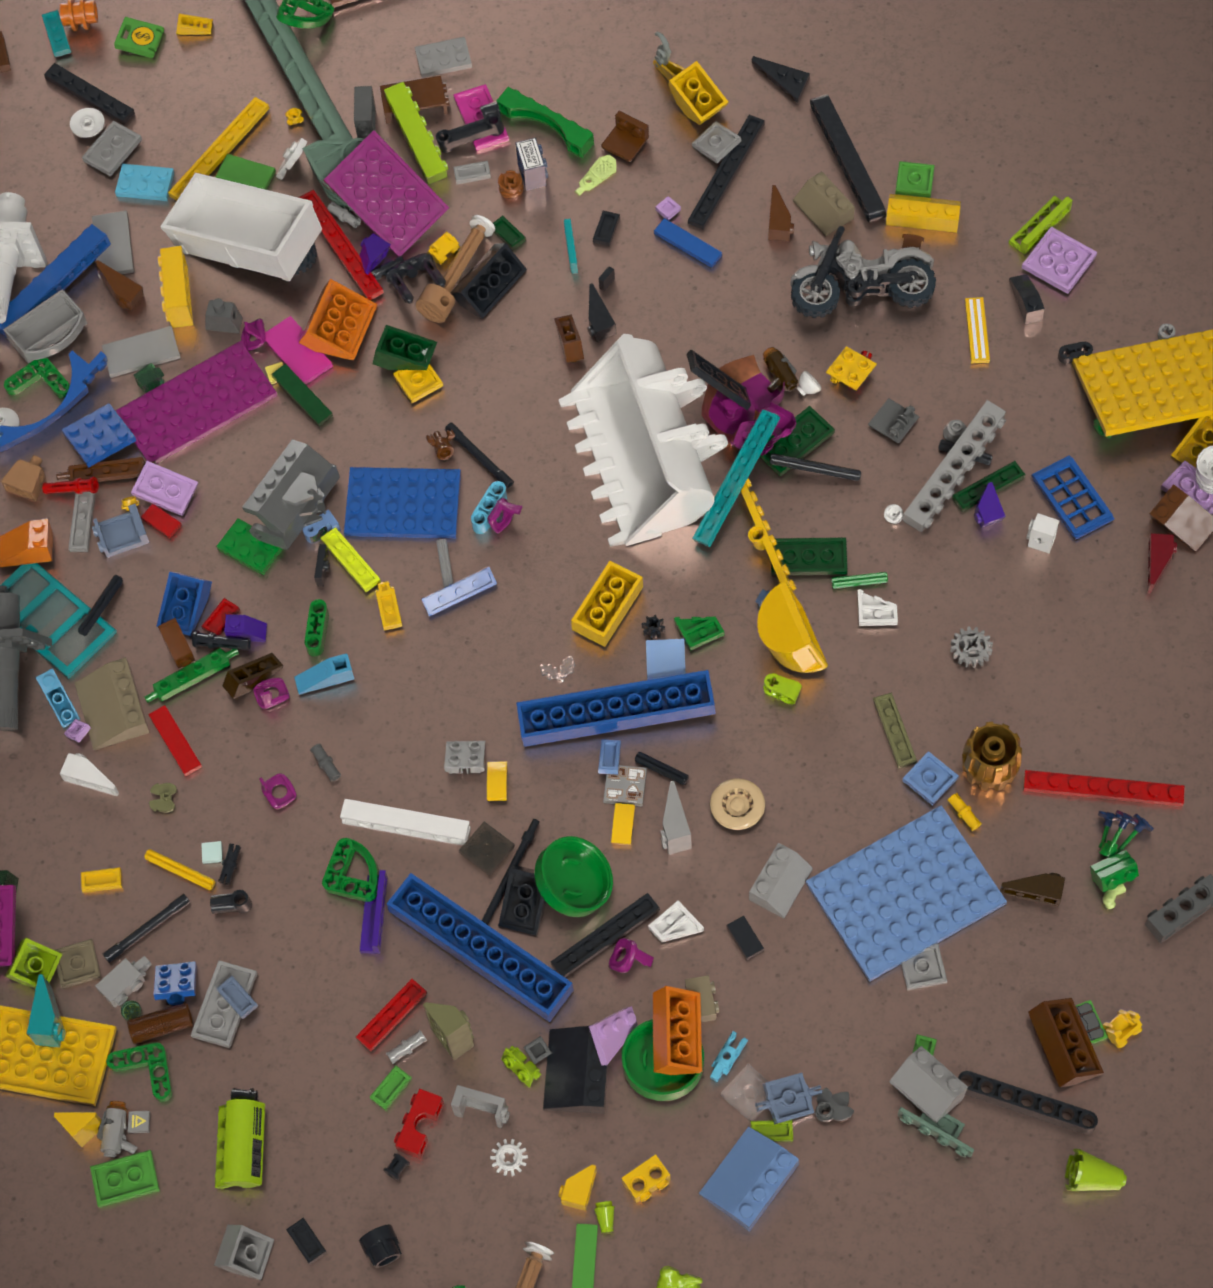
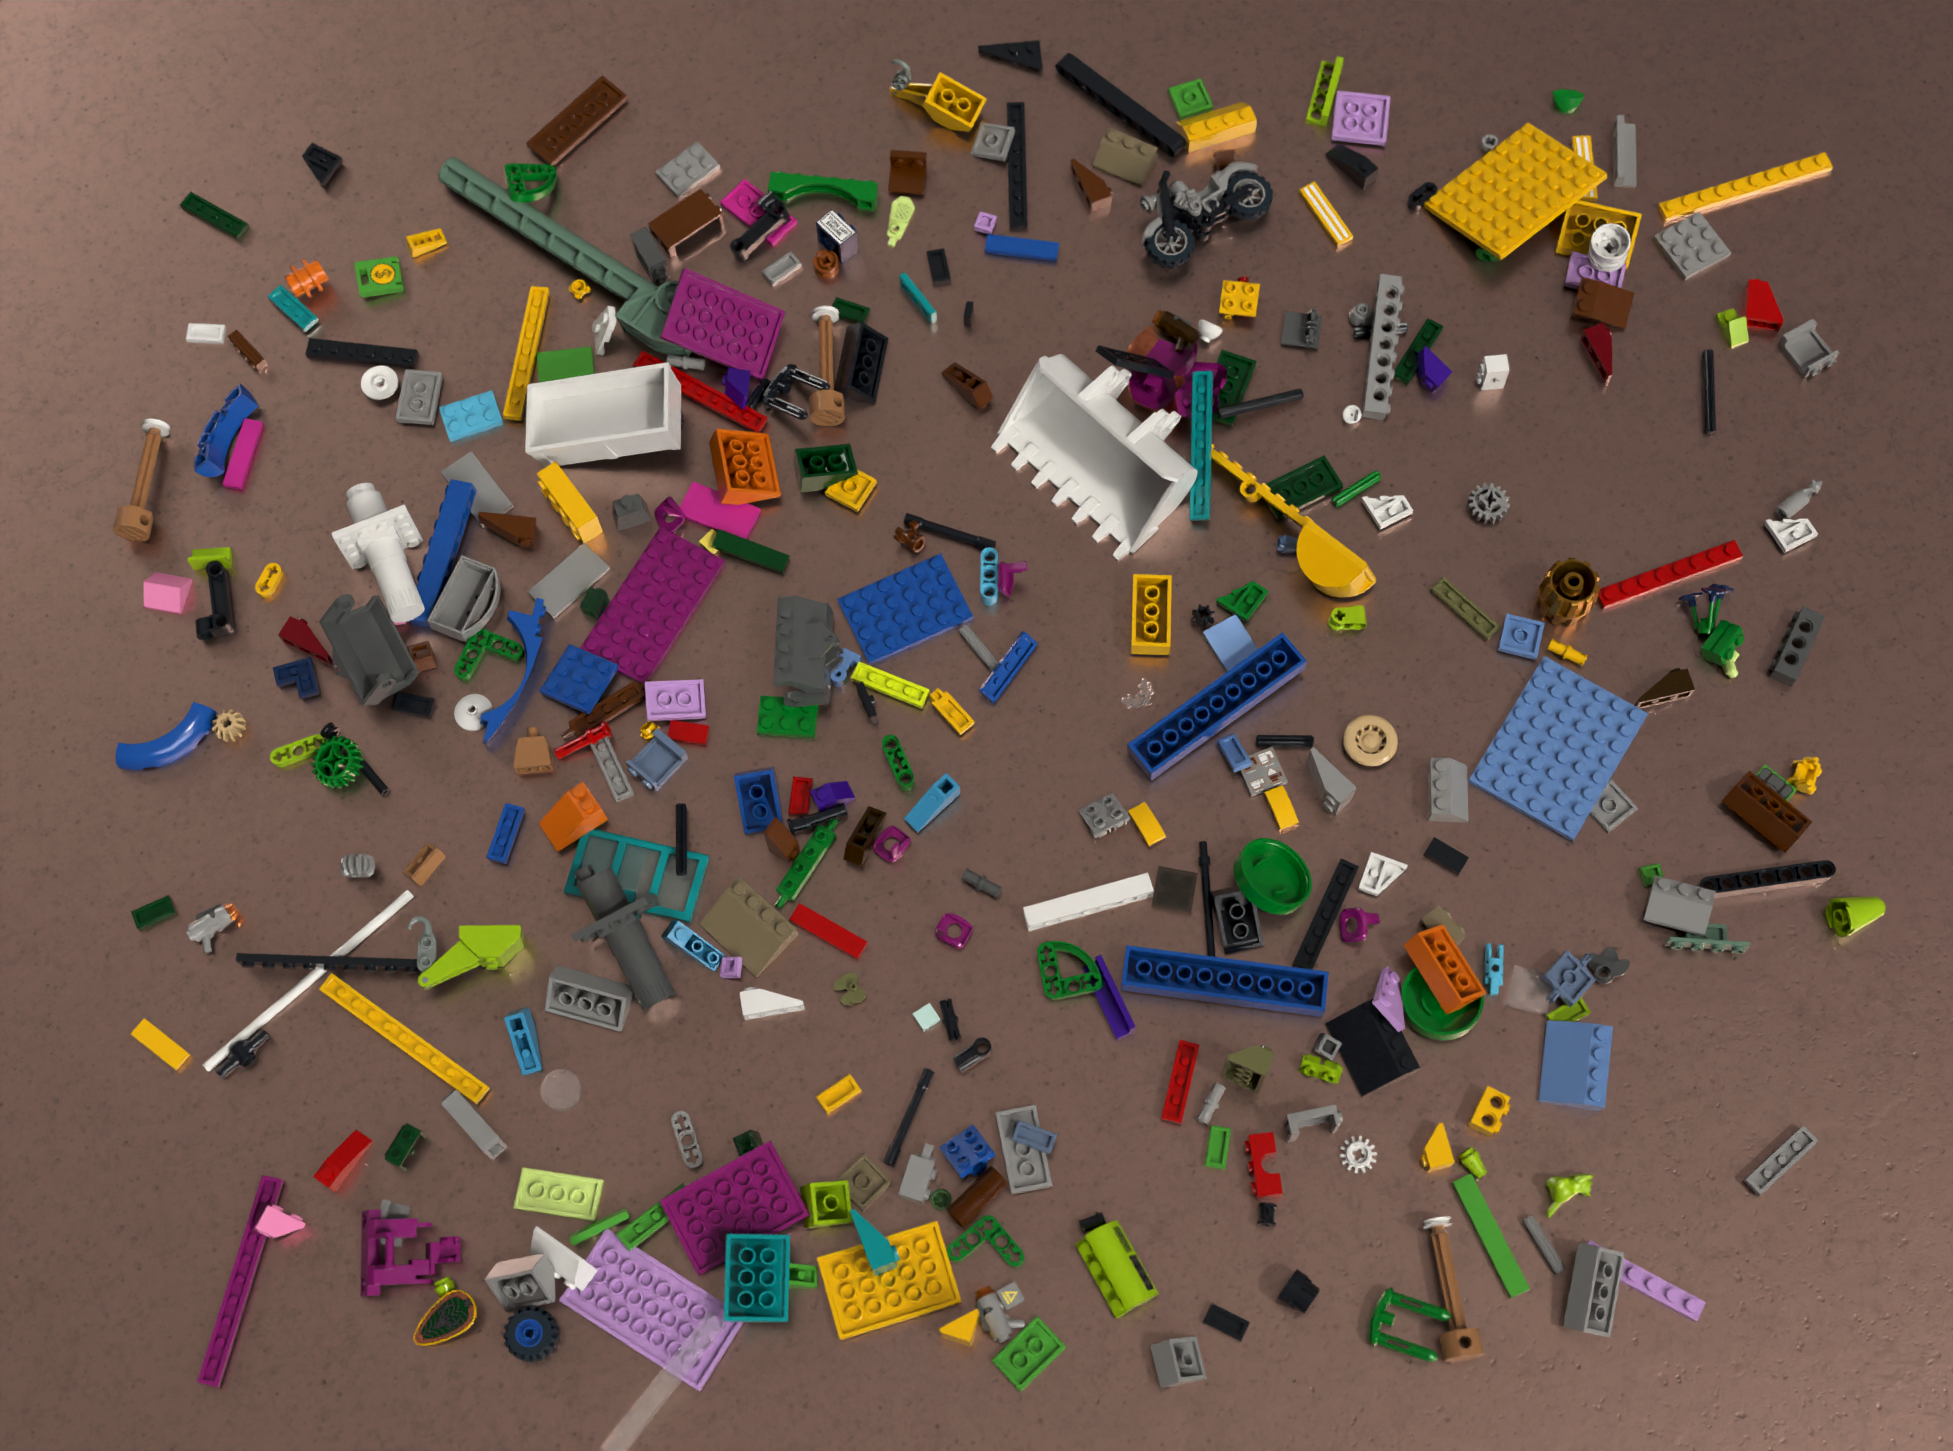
camera: 30 degrees left, 5 degrees up
yellow axle [144,849,216,890] -> none
lime brick [384,82,449,185] -> none
yellow piece [427,231,461,266] -> none
black slope [587,283,617,342] -> none
blue piece [1031,455,1115,540] -> none

